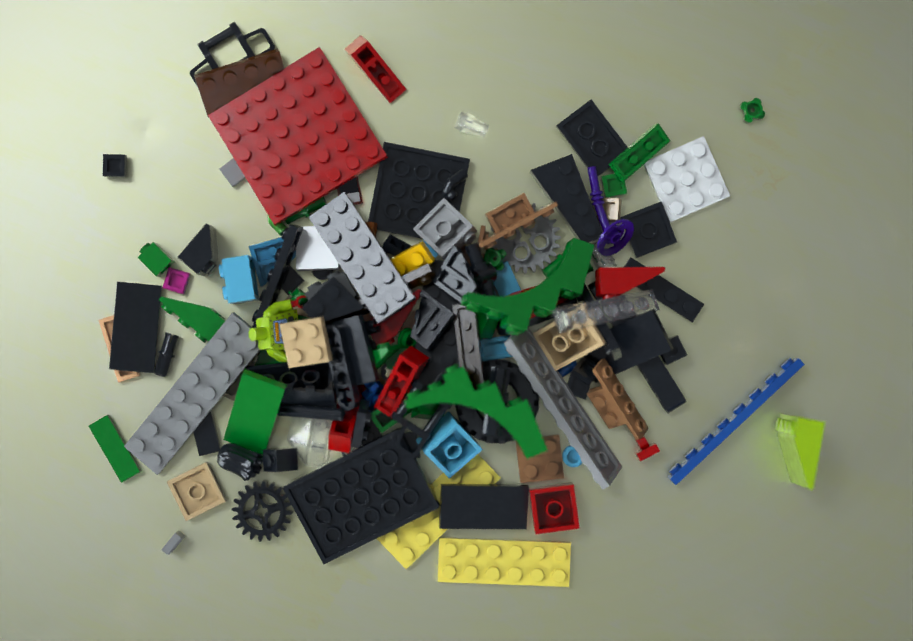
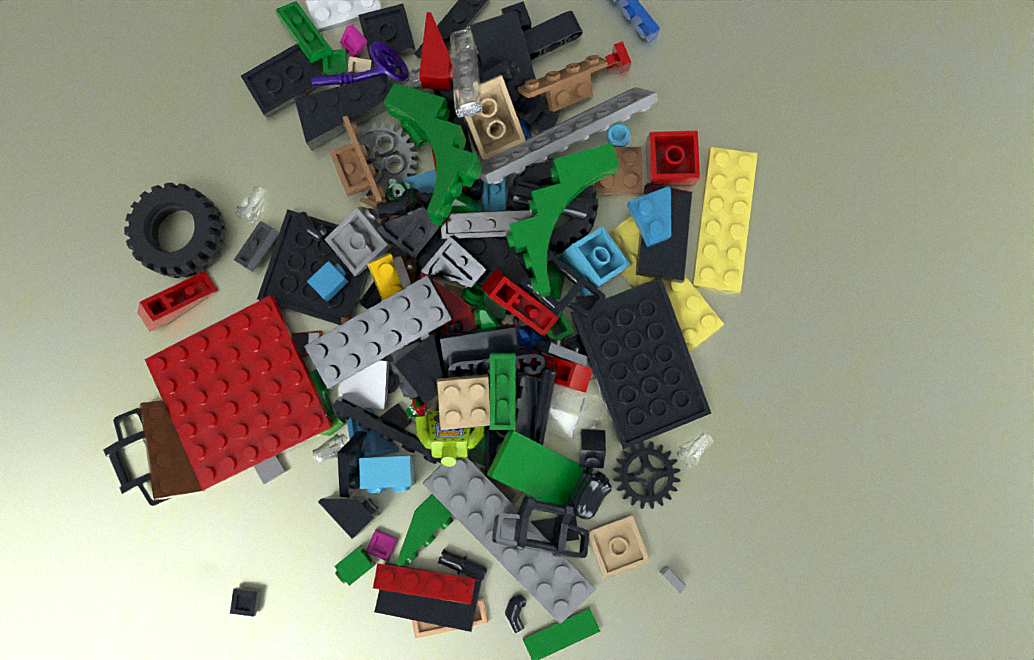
camera: 80 degrees left, 5 degrees down
none -> black tyre [124,182,226,278]
none -> dark grey plate [234,221,279,272]
none -> dark azure brick [307,261,349,302]
none -> clear cone [313,434,349,463]
none -> black wing [337,431,367,498]
none -> dark pink tile [339,24,368,58]
none -> red plate [373,563,476,604]
none -> green tile [490,353,516,430]
none -> black bar [492,495,589,559]
none -> black arm [505,595,526,633]
none -> dark azure wing [627,186,671,247]
none -> clear cone [677,432,713,467]

